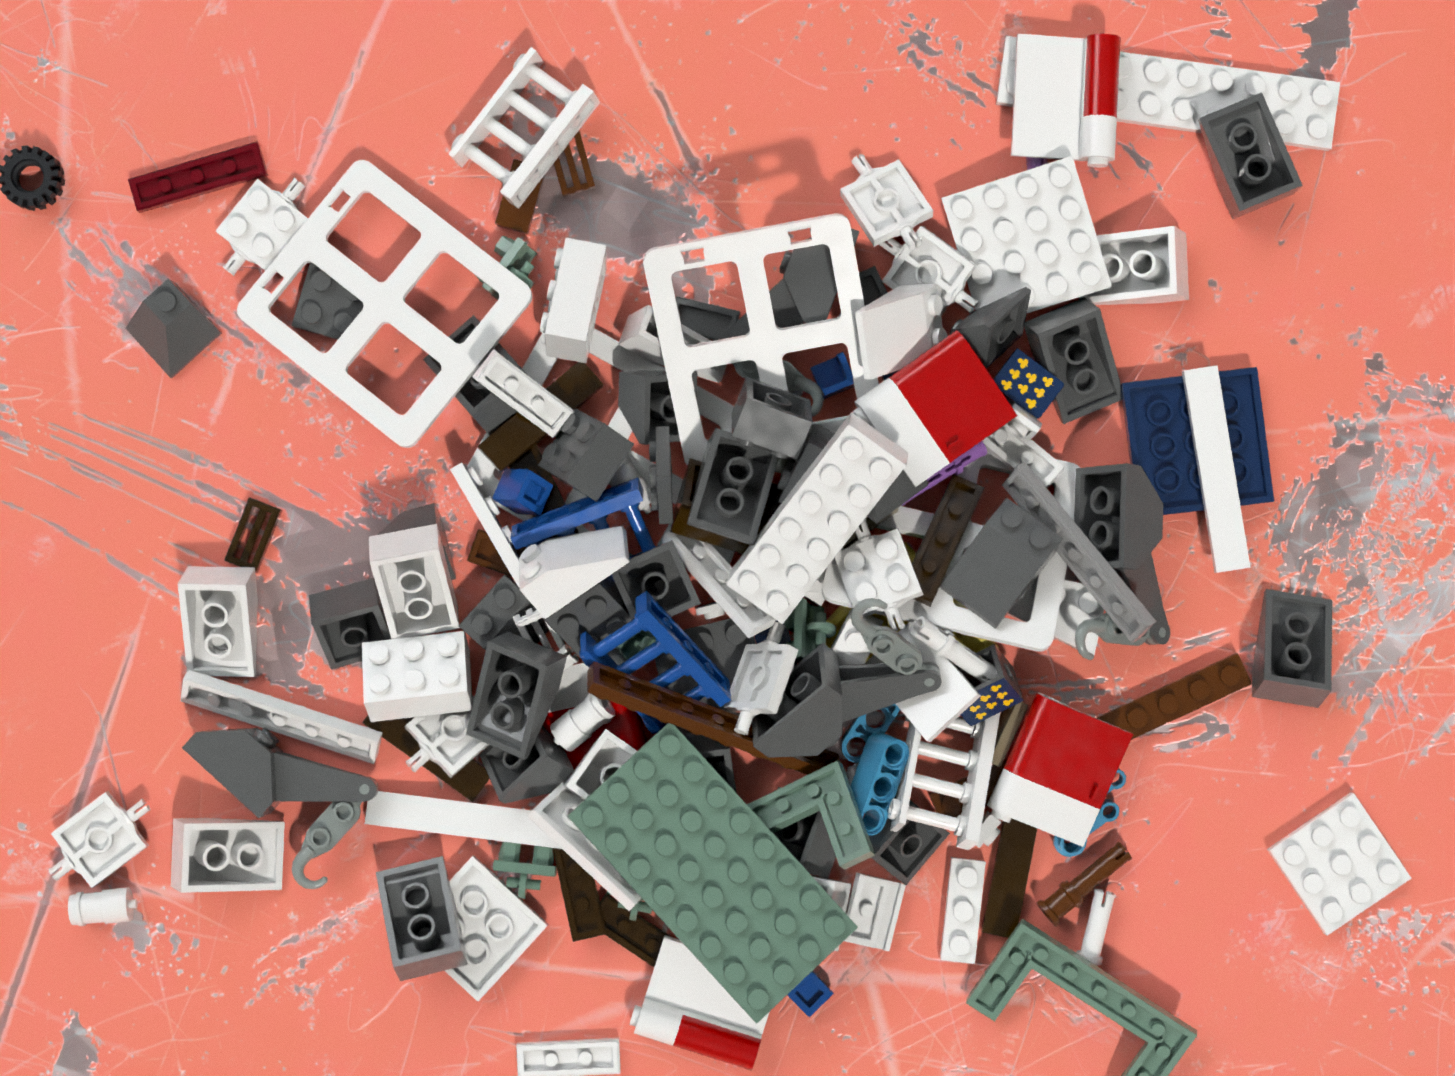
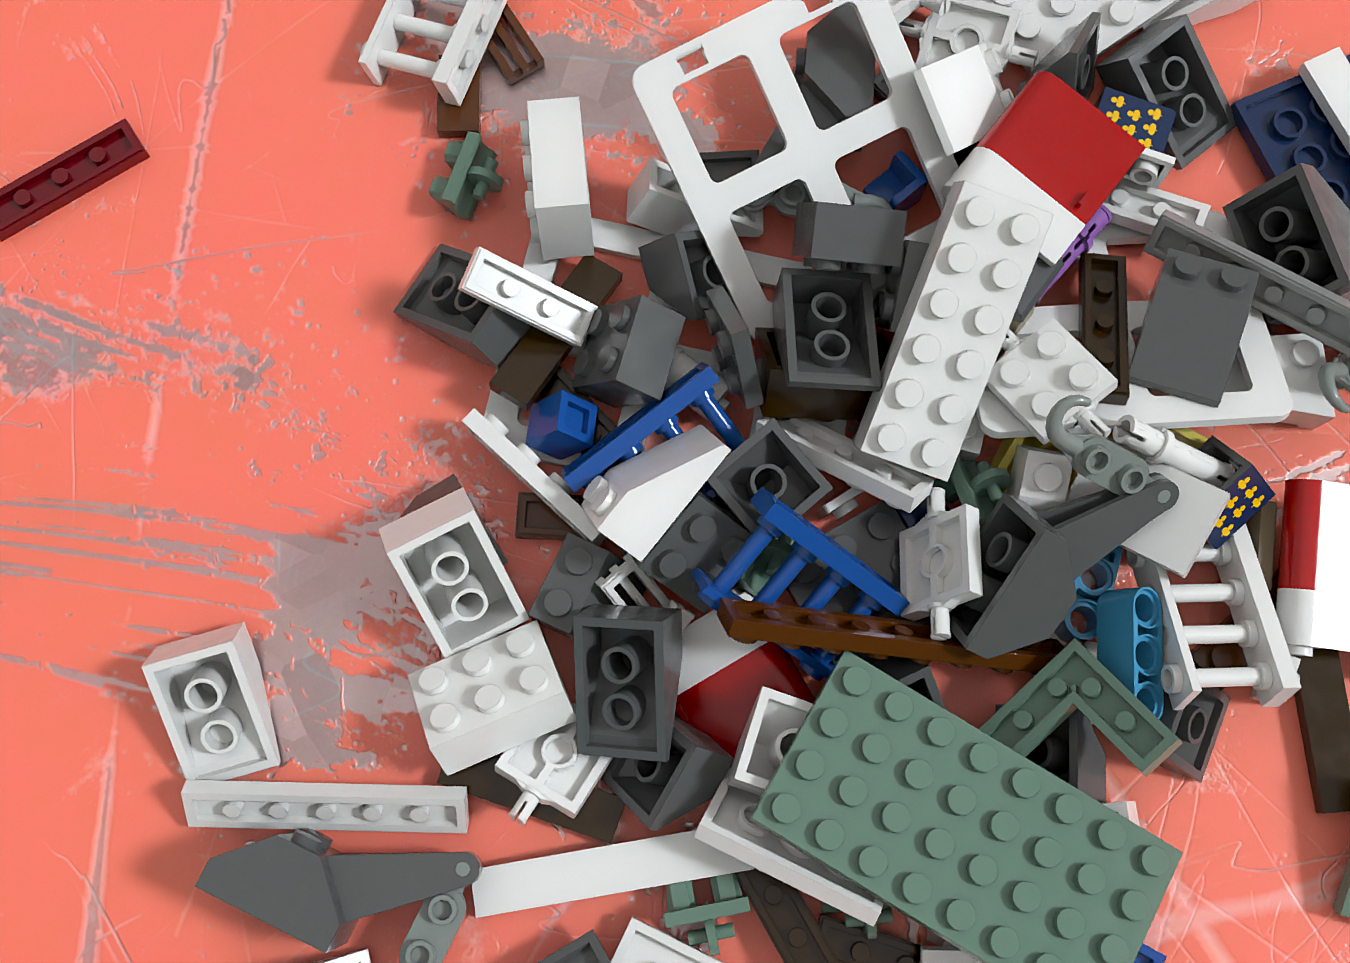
camera: 20 degrees left, 10 degrees down
dark grey slope [125,278,222,378] -> none
white plate [216,178,308,276] -> none
dark brown tile [224,497,282,573] -> none
white window [237,160,532,448] -> none
dark grey plate [291,263,364,340] -> none
dark grey slope [309,578,391,670] -> none
white piece [550,694,615,752] -> none
white plate [844,872,906,951] -> none
white plate [940,857,986,964] -> none

